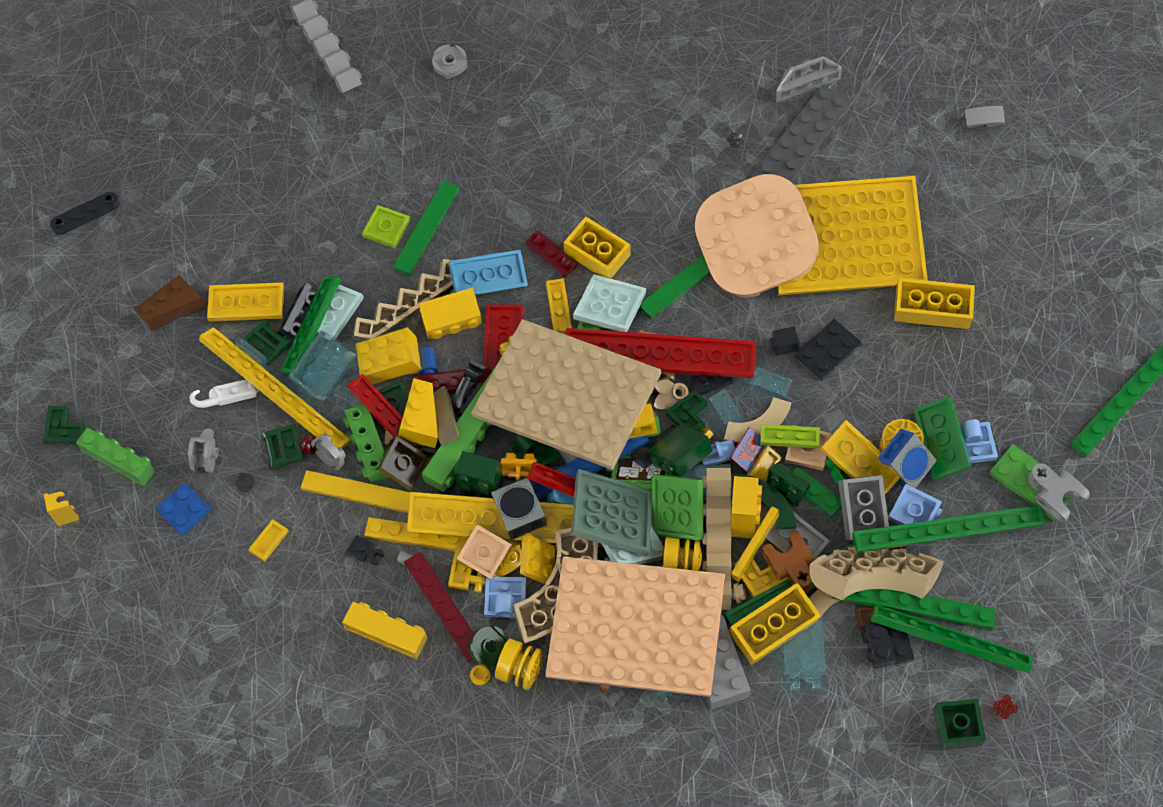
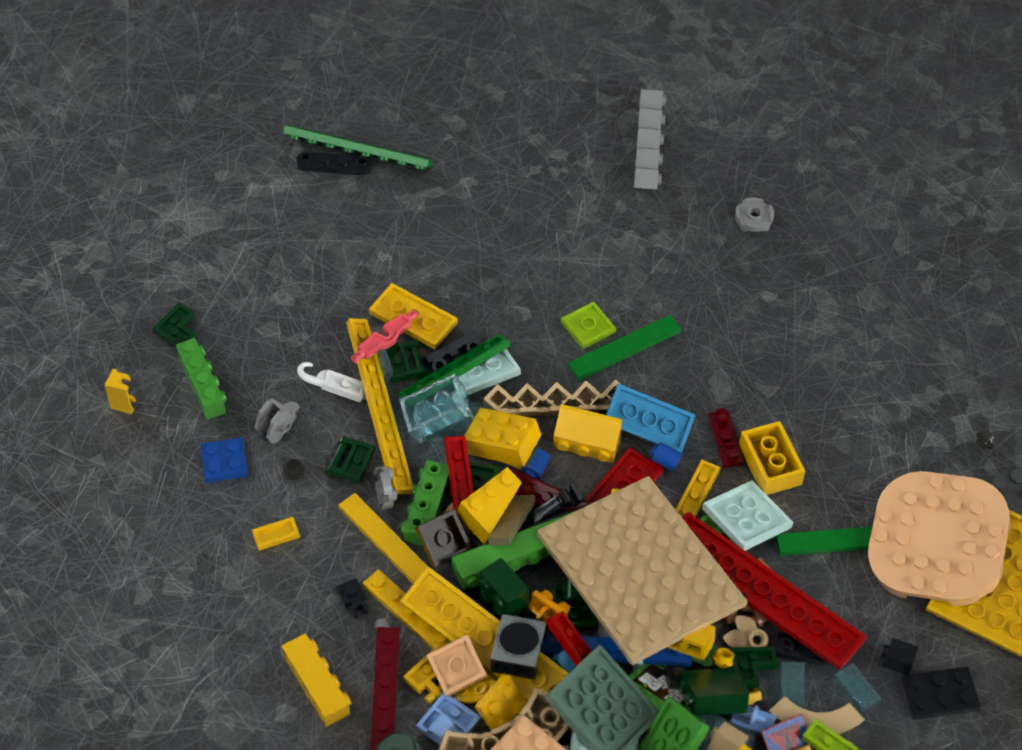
camera: 30 degrees right, 10 degrees down
reddish brown wedge [135,275,206,331] -> none
dark red plate [300,436,318,455] -> none
none -> green plate [284,125,433,170]
none -> coral piece [351,309,418,363]
none -> blue brick [649,442,683,472]
none -> yellow plate [712,648,734,668]

